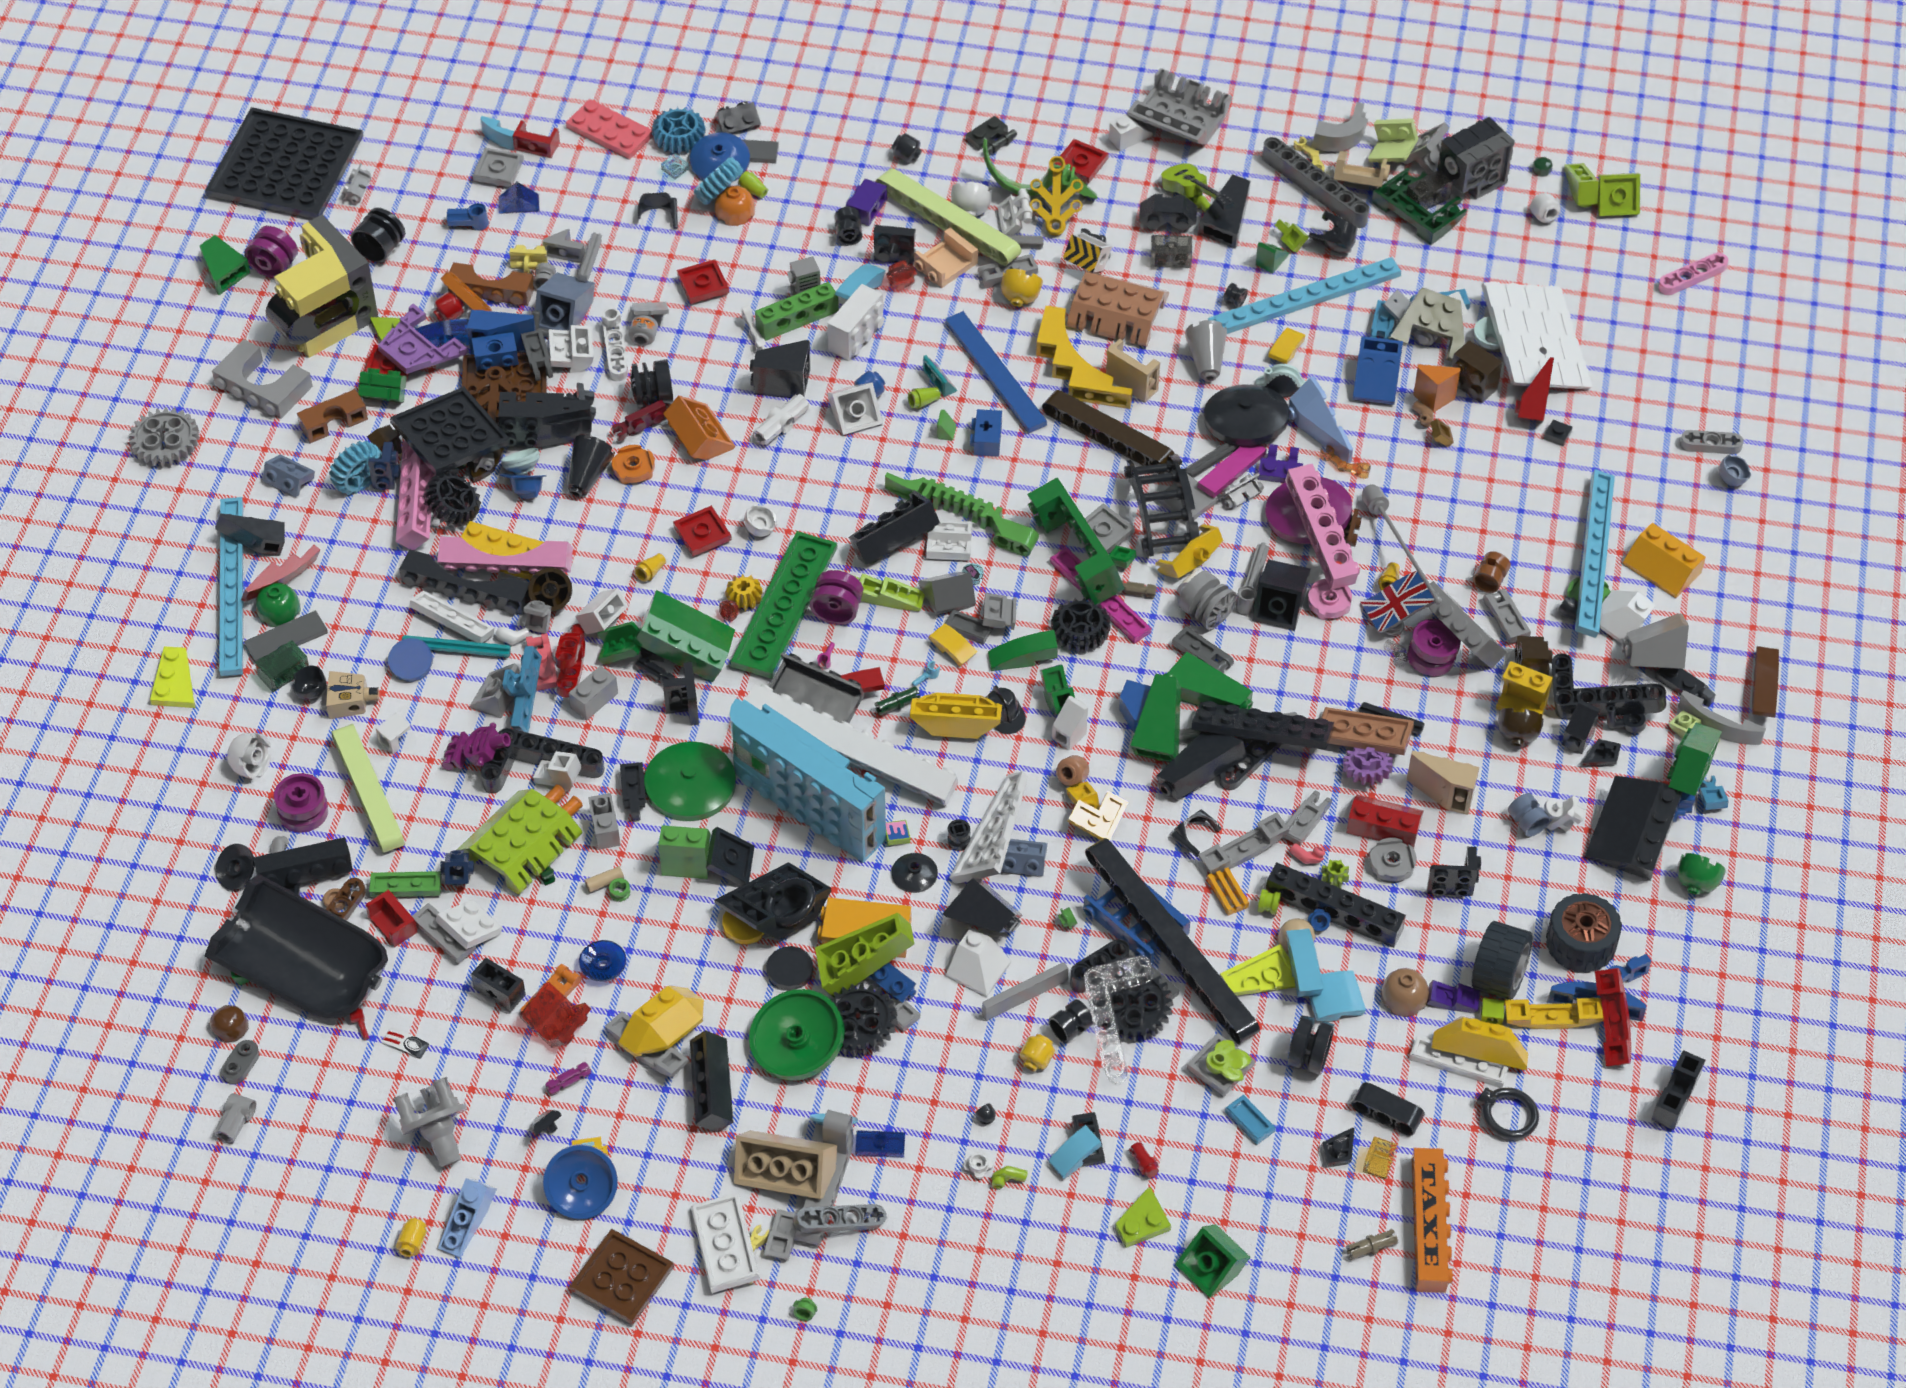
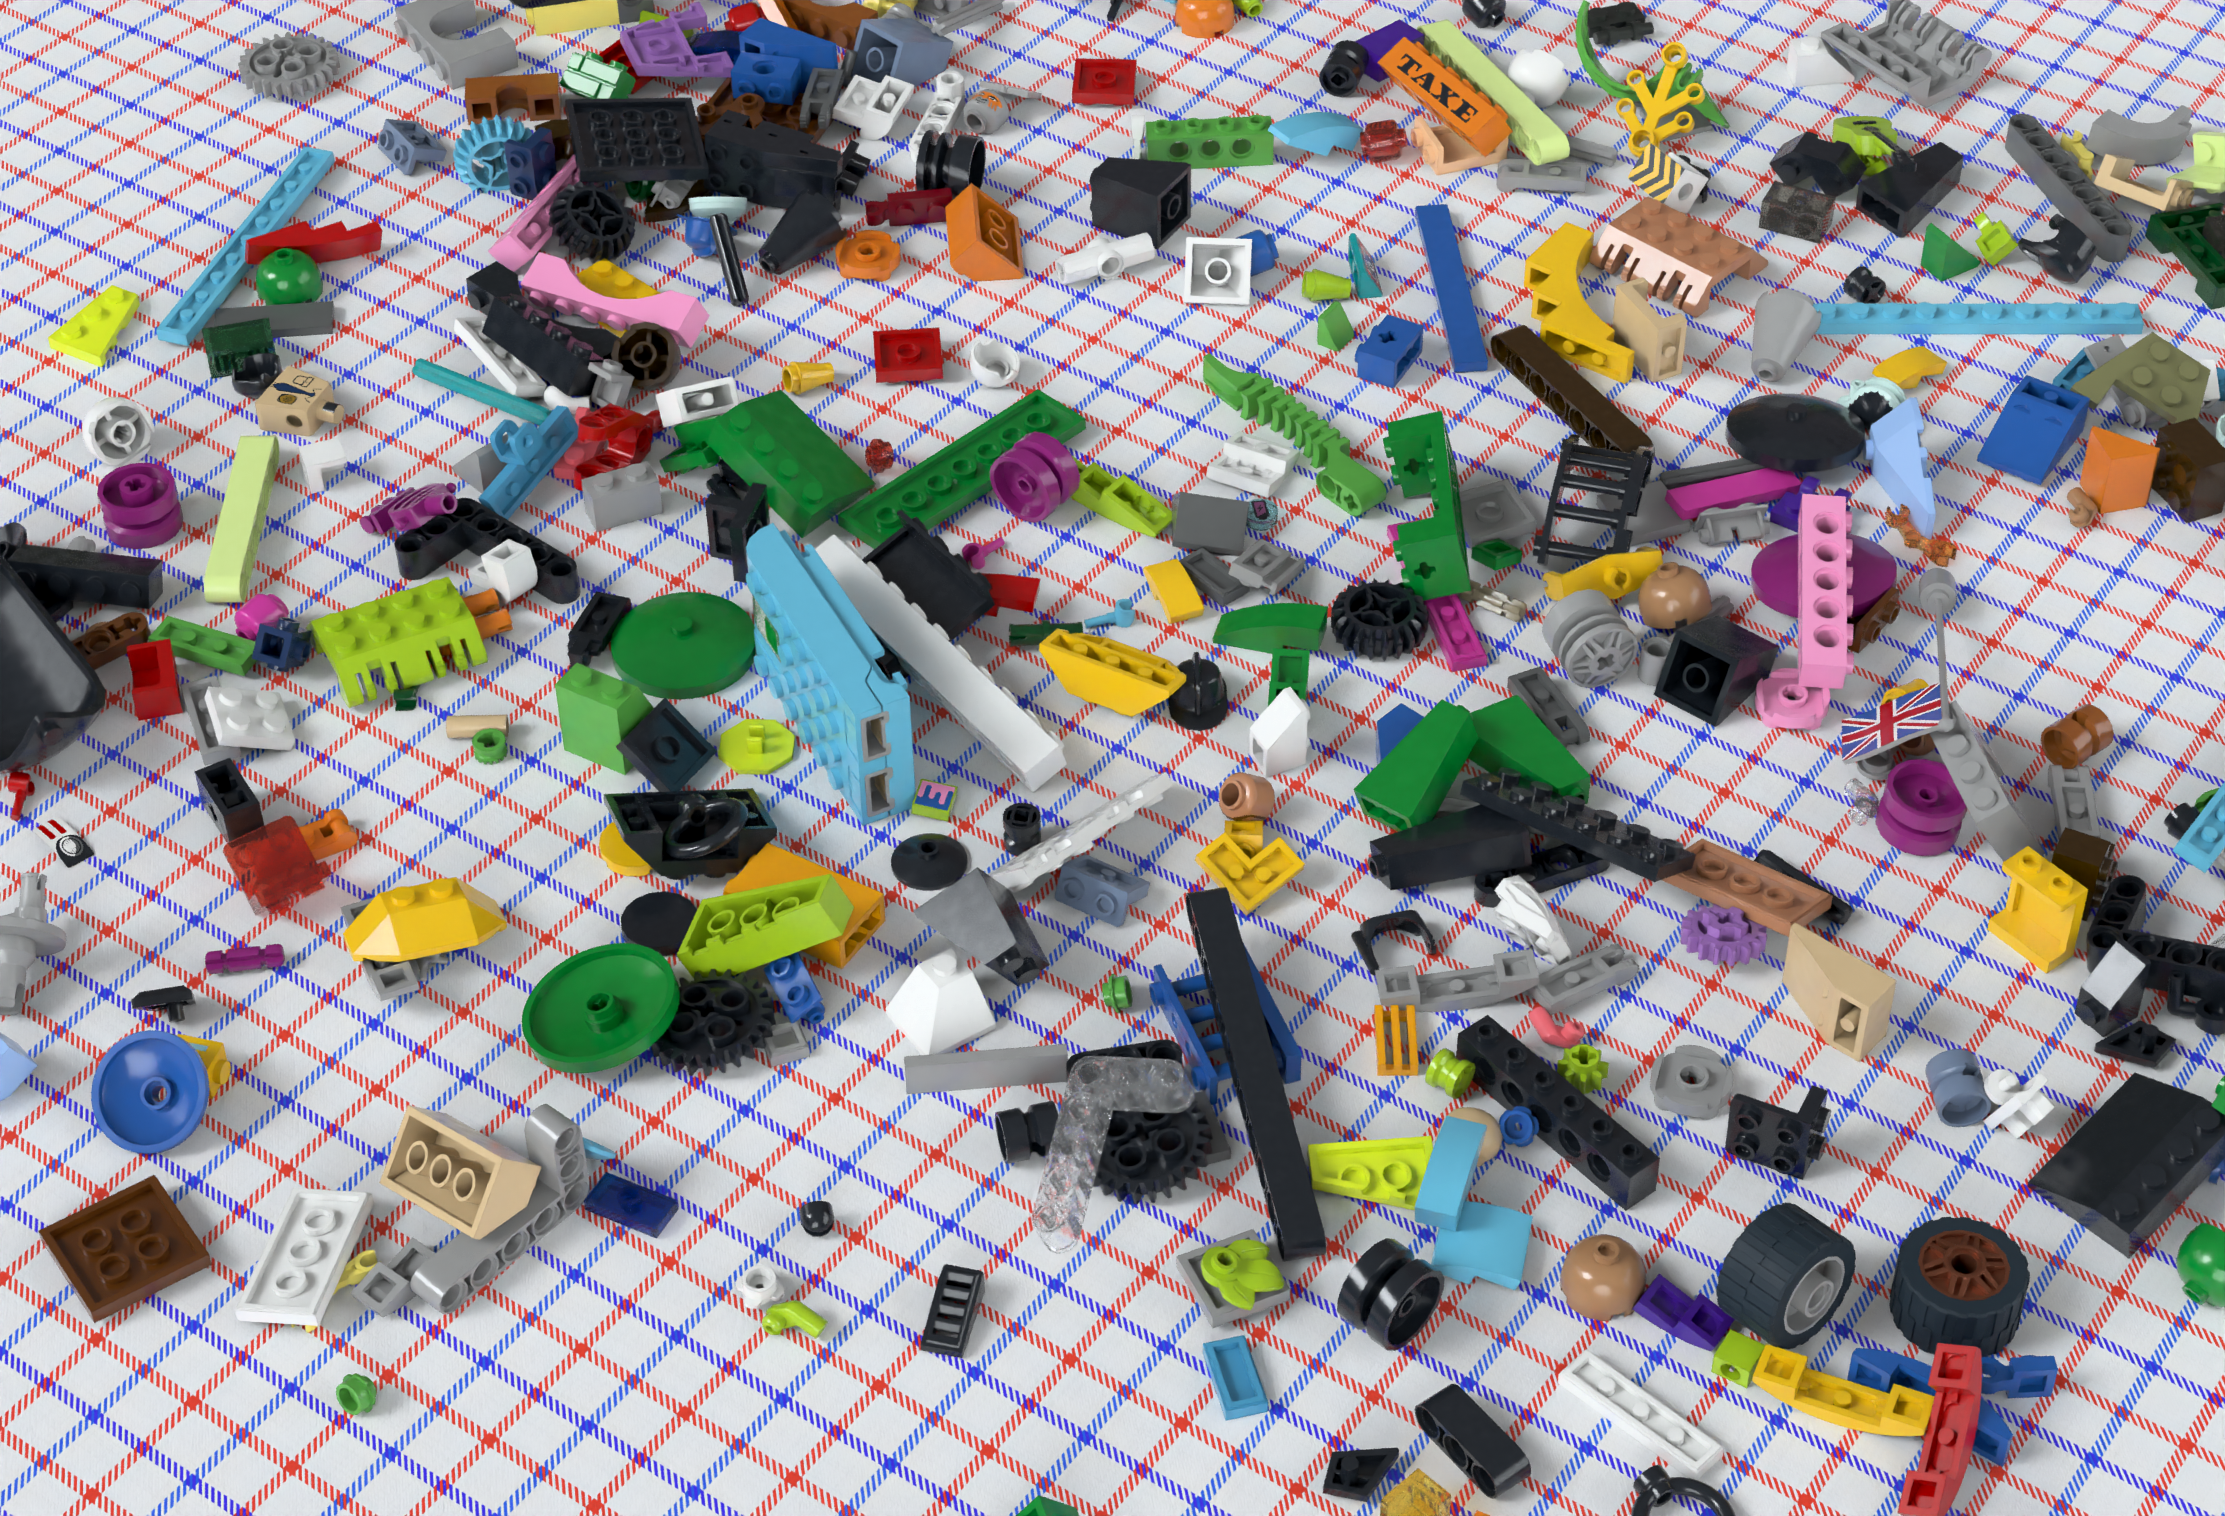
camera: 25 degrees right, 10 degrees down
black slope [215,513,285,556] -> none
blue tile [388,638,433,682] -> none
clear blue dish [579,940,626,982] -> none
light grey slope [588,793,621,850] -> none
black brick [689,1030,734,1132] -> none
yellow gear [725,573,763,612] -> none
light grey brick [787,256,821,297] -> none
dark grey beam [793,1204,887,1233] -> none
white brick [827,284,884,361] -> none
black wedge [848,490,940,565] -> none
black brick [873,225,916,264] -> none
white plate [997,189,1033,235] -> none
yellow cylinder [1001,269,1043,307] -> none
yellow head [1020,1034,1055,1072] -> none
medium azure slope [1049,1125,1102,1179] -> none
red plate [1054,139,1109,183] -> none
lime wing [1115,1187,1171,1248] -> none
red animal [1129,1142,1159,1178] -> none
red slope [1346,795,1424,849] -> none
pearl gold plate [1430,419,1454,447] -> none
yellow wedge [1431,1016,1528,1070] -> none
dark brown cylinder [1498,708,1544,747] -> none
none -> dark pink head [234,594,289,641]
none -> black brick [482,294,604,396]
none -> black axle [709,213,749,306]
none -> neon yellow piece [718,719,795,775]
none -> orange brick [1378,37,1513,157]
none -> white slope [1493,875,1572,967]
none -> medium nougat cylinder [1638,562,1712,629]

